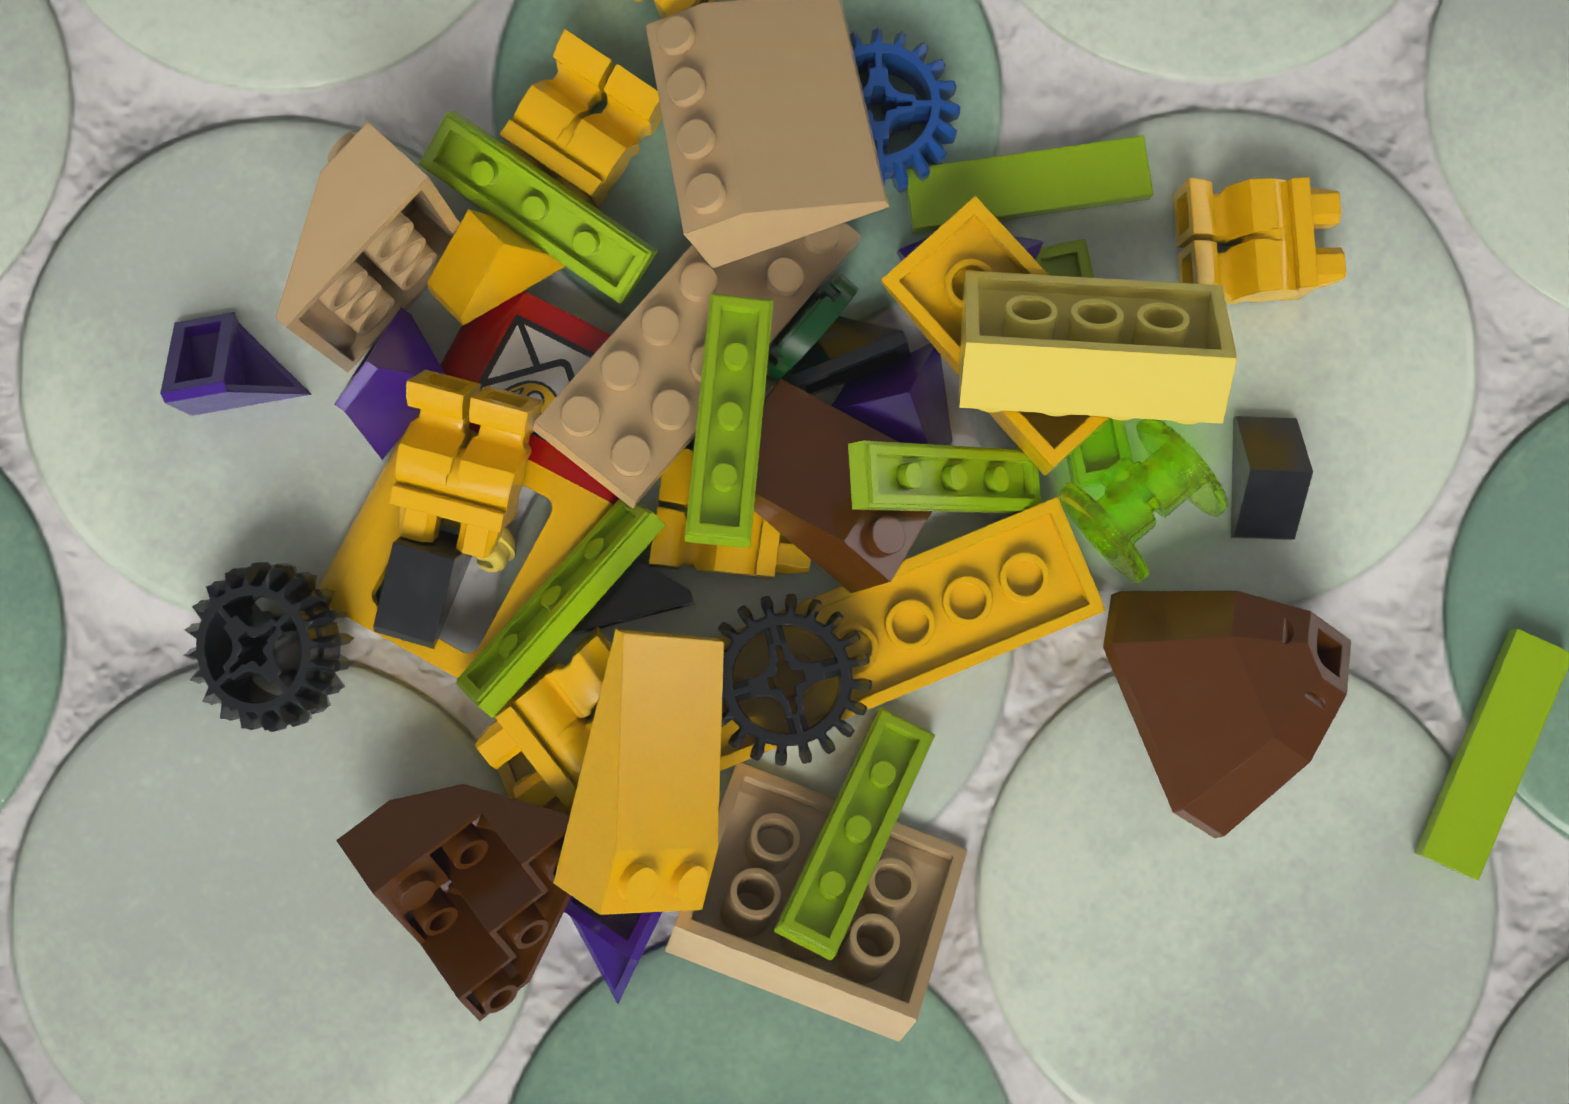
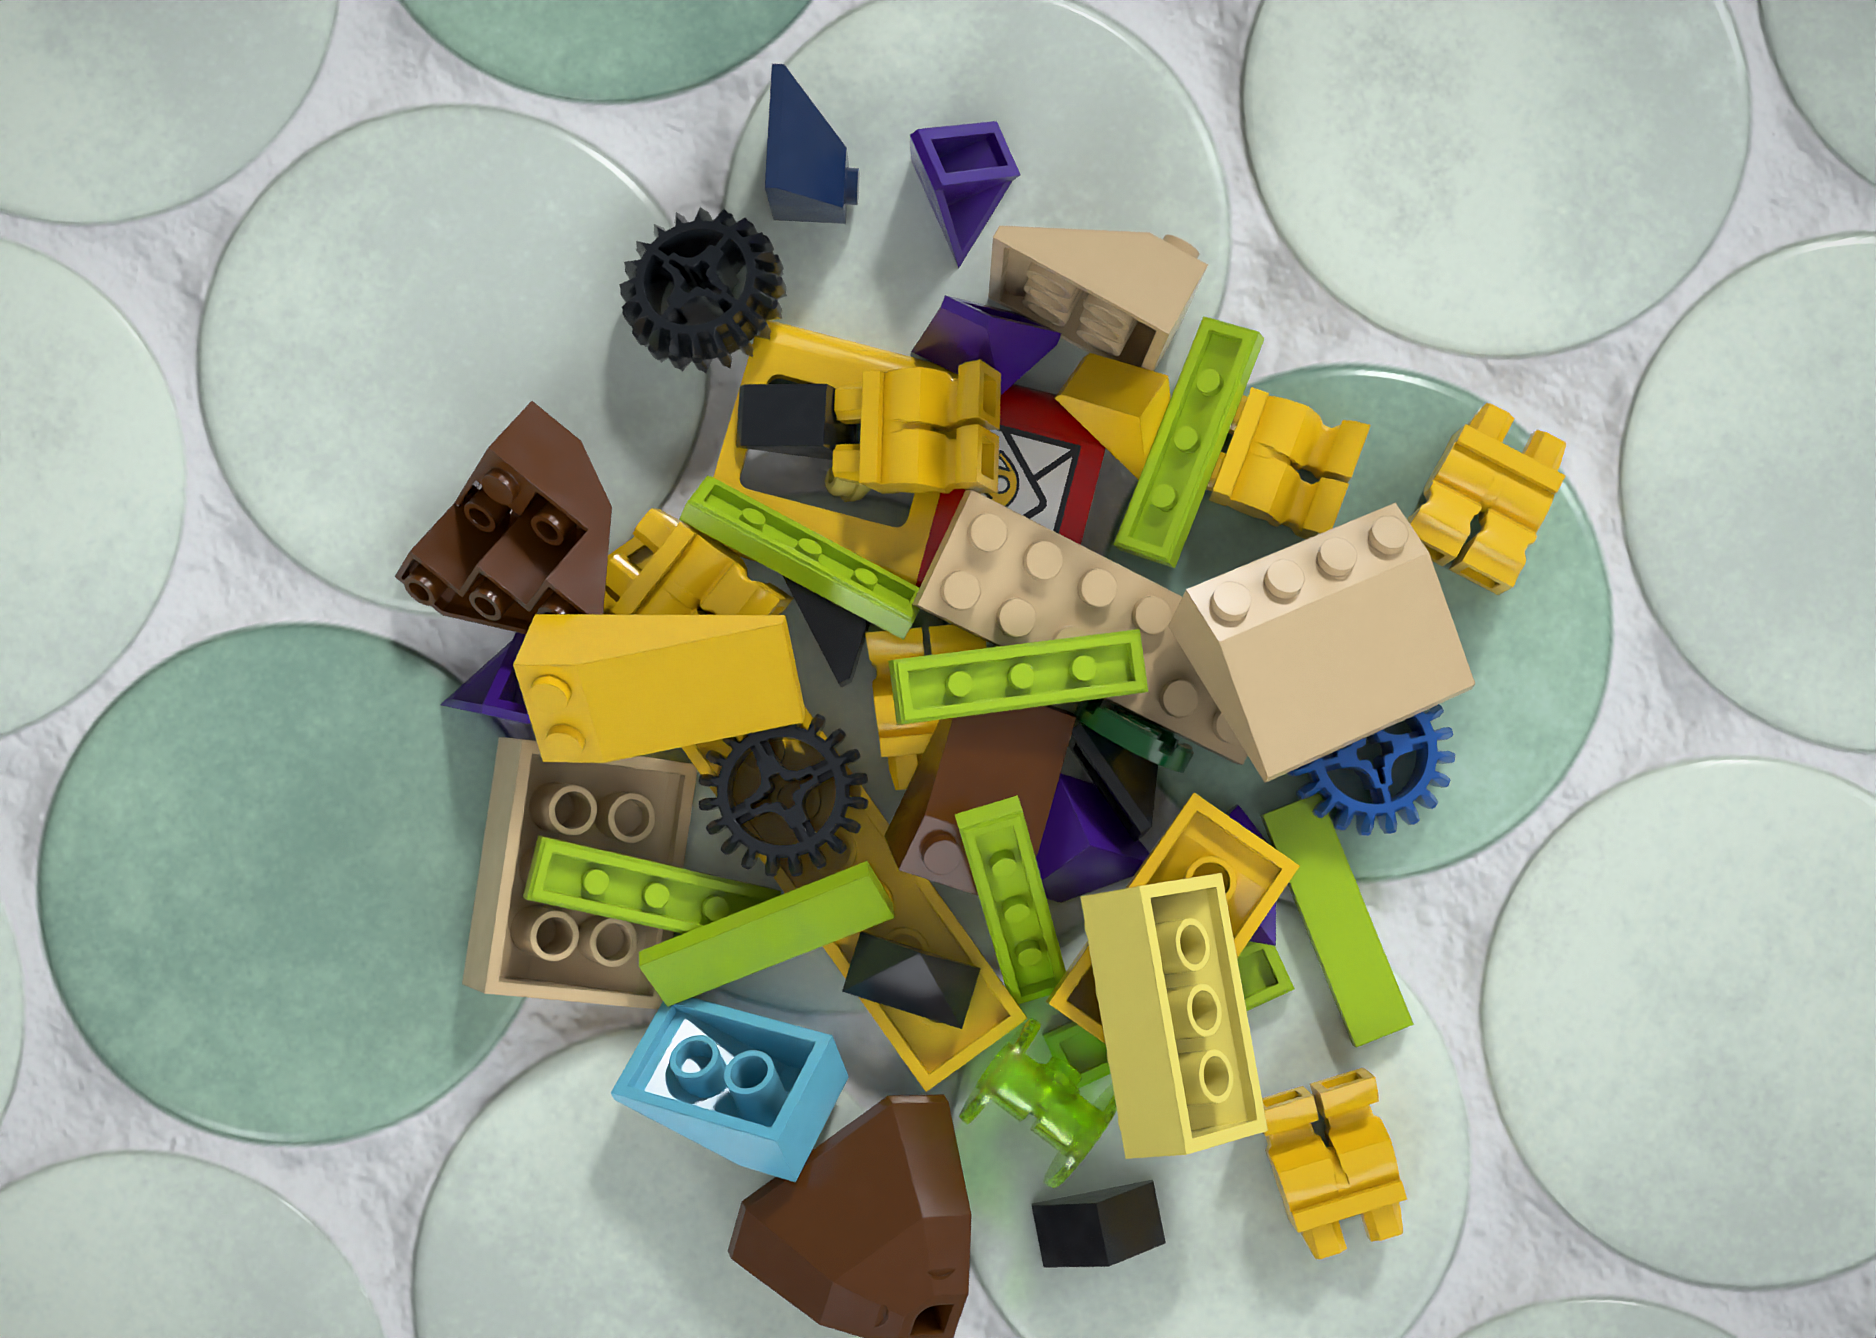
camera: 85 degrees right, 0 degrees up
none -> medium azure slope [611,997,849,1182]
none -> lime tile [639,861,895,1007]
none -> dark blue slope [765,64,860,224]
none -> black slope [842,931,981,1029]

